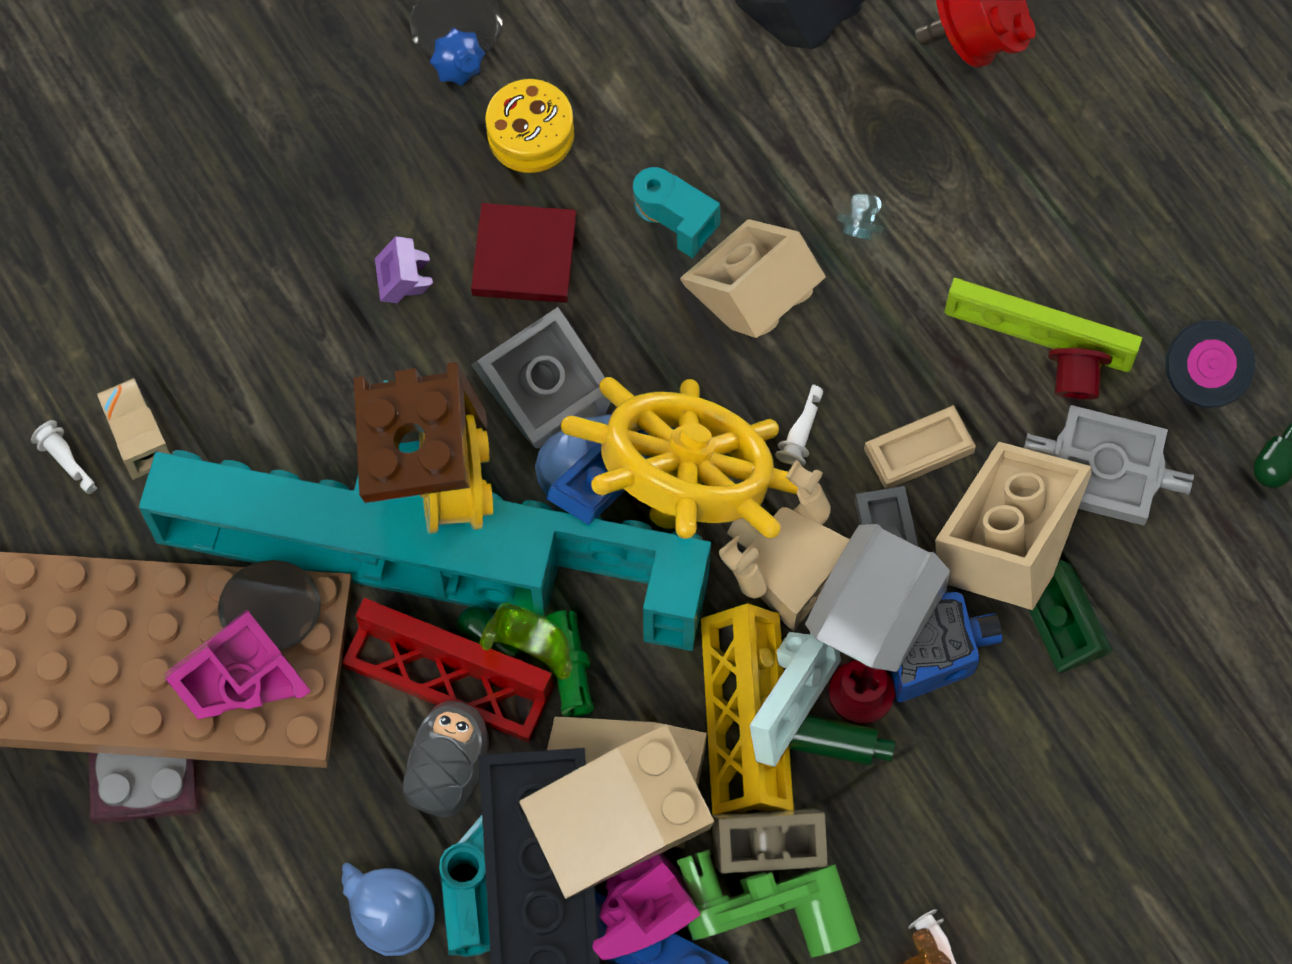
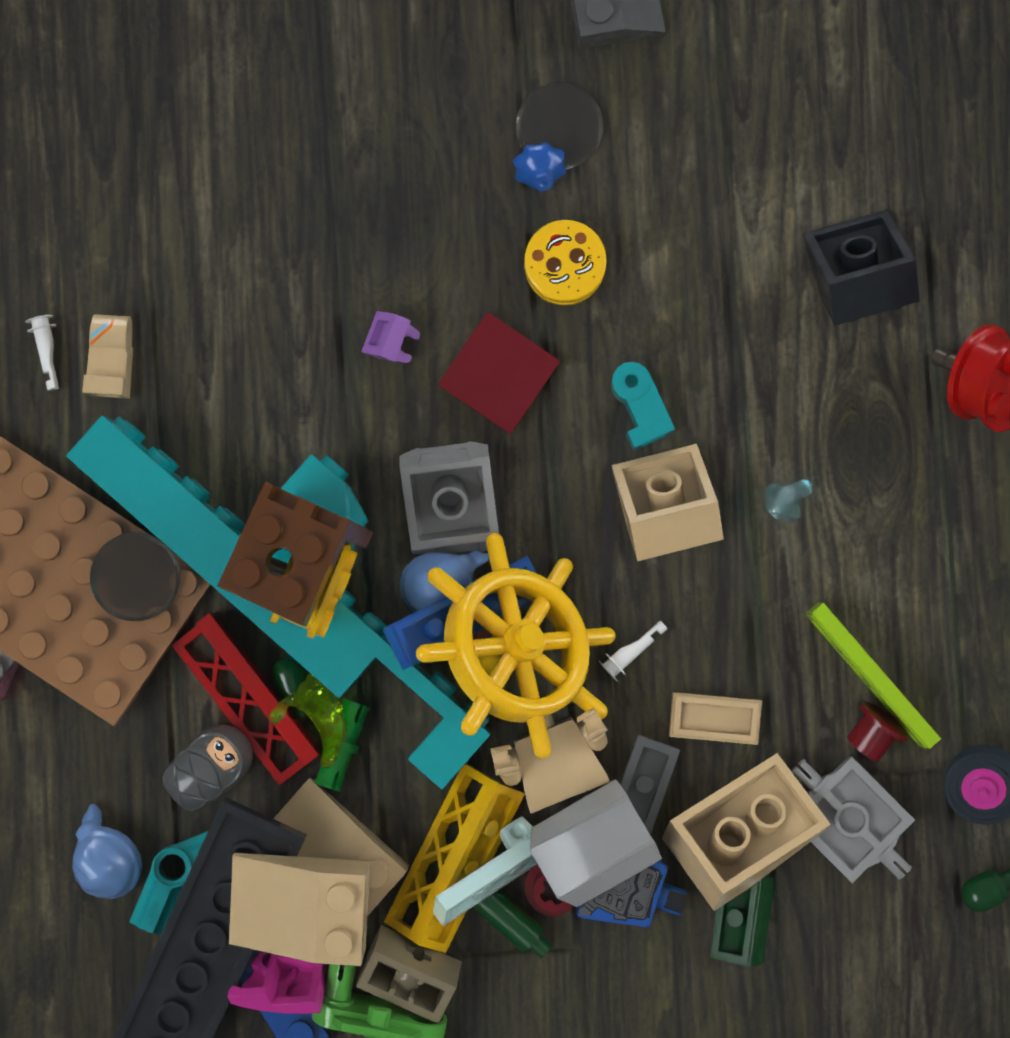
camera: 30 degrees right, 20 degrees up
dark pink slope [164,609,311,719] -> none

